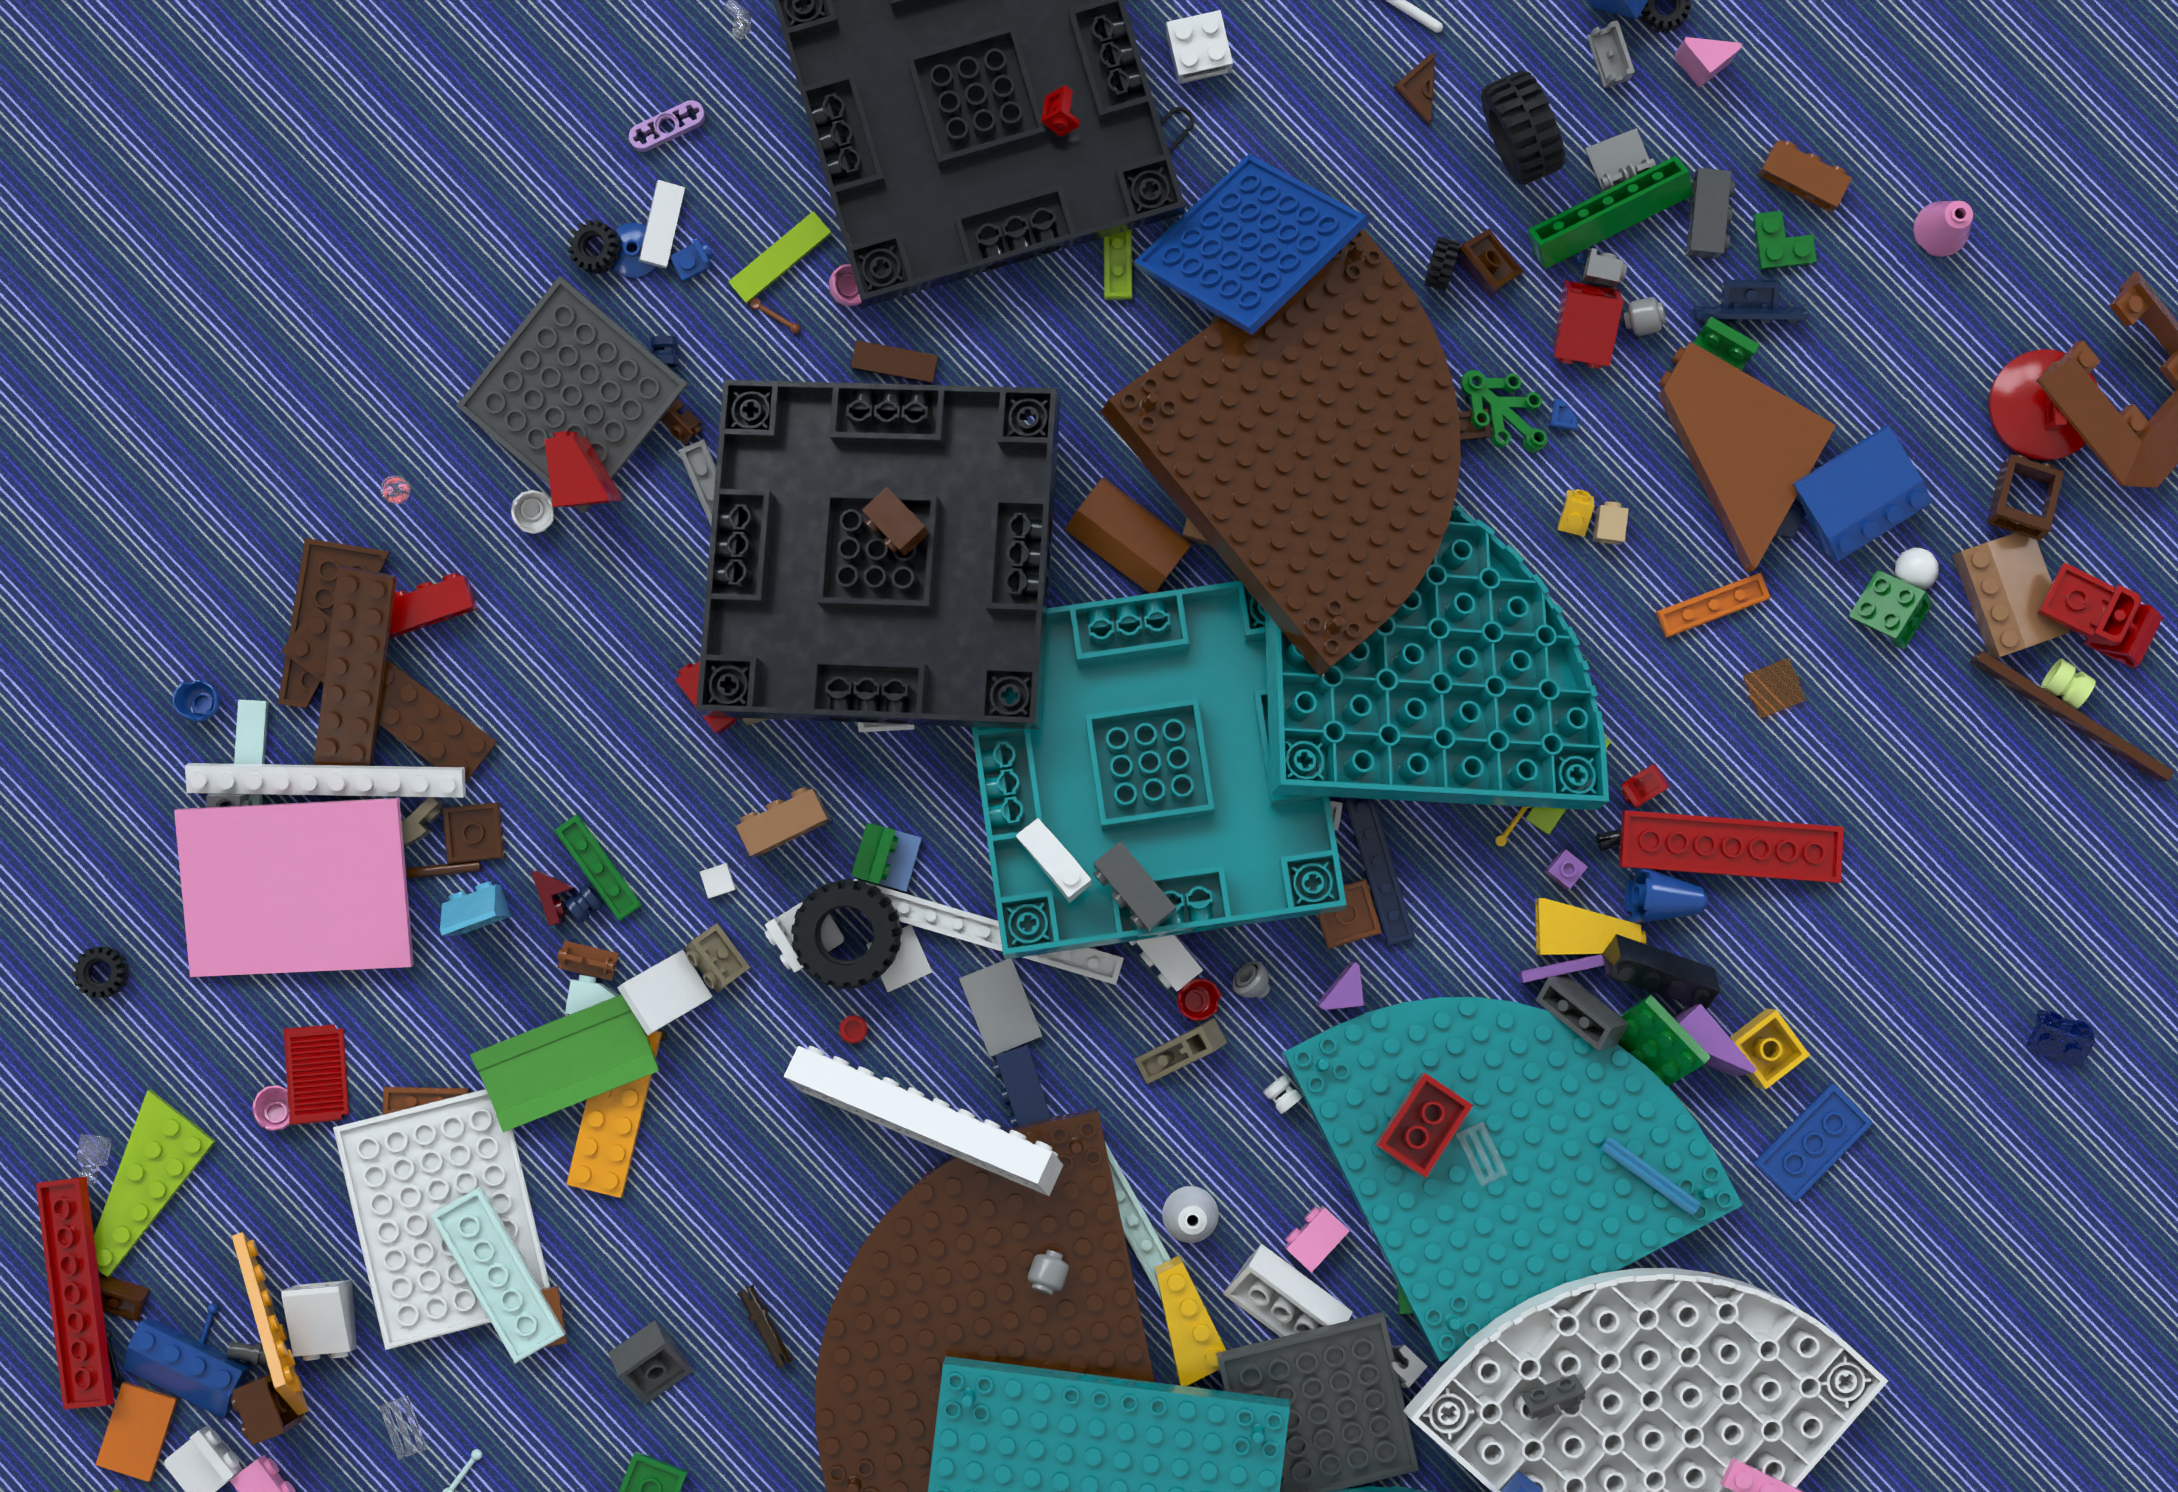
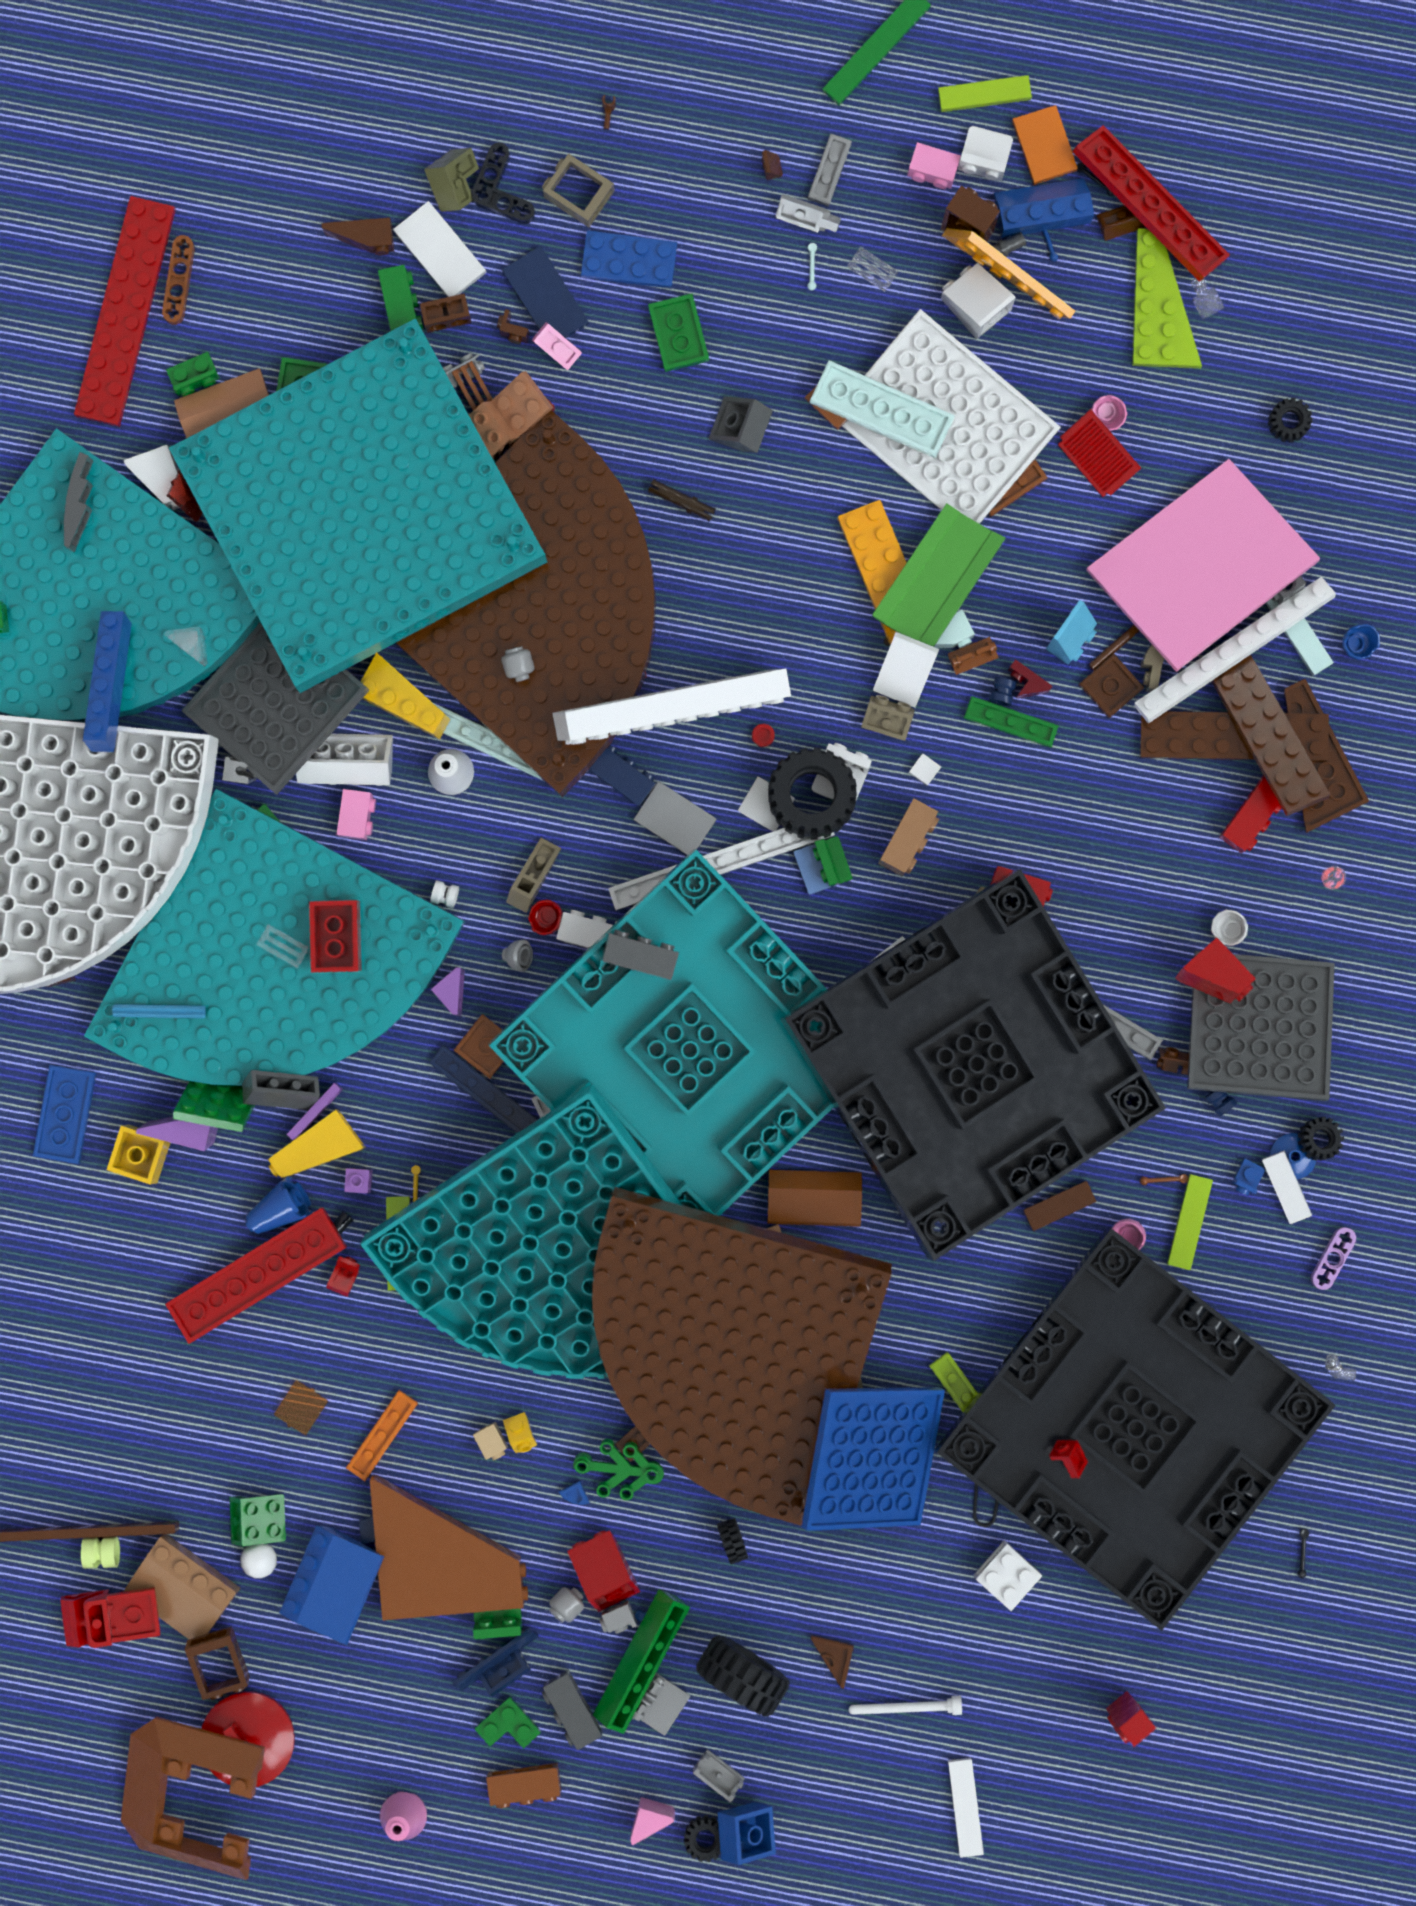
camera: 150 degrees right, 0 degrees up
reddish brown brick [862,487,929,556] -> none
white slope [1016,818,1092,903] -> none
reddish brown slope [1457,229,1524,298] -> none
dark grey hinge [1521,1374,1586,1420] -> none
black brick [1602,934,1720,1010] -> none

